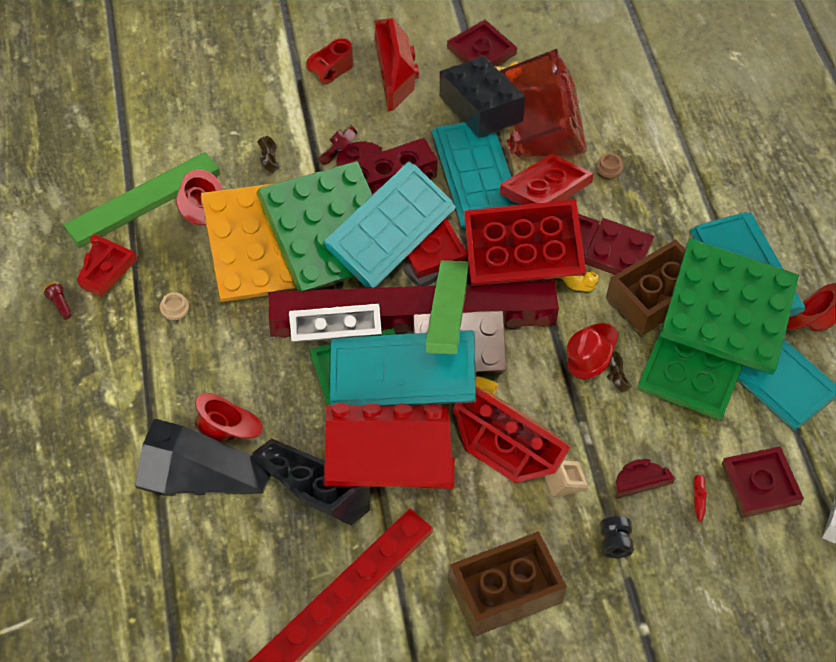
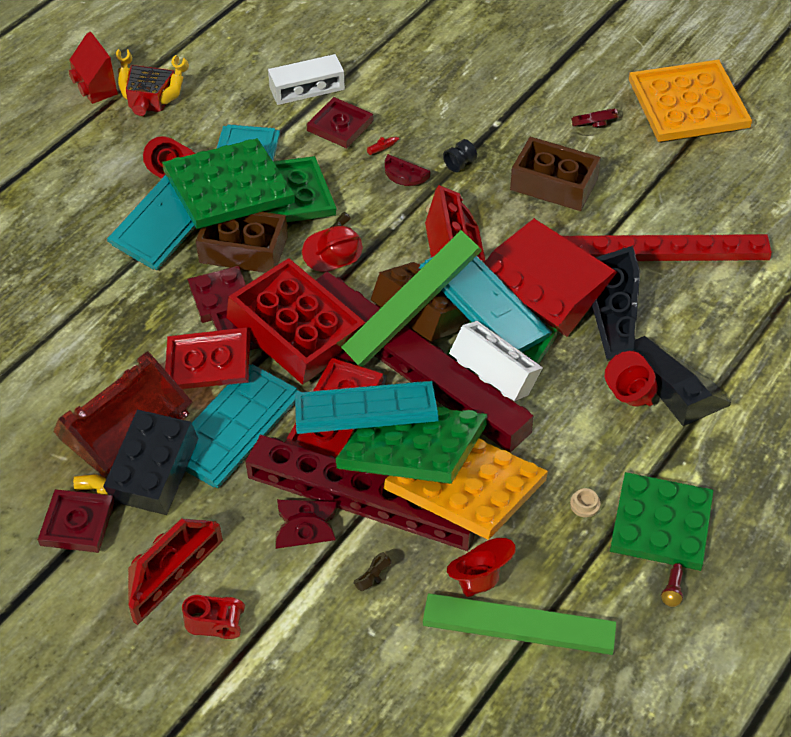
camera: 130 degrees left, 5 degrees down
red wing [77,234,137,297] -> none
medium nougat plate [596,153,623,178] -> none
none -> green plate [610,472,714,571]

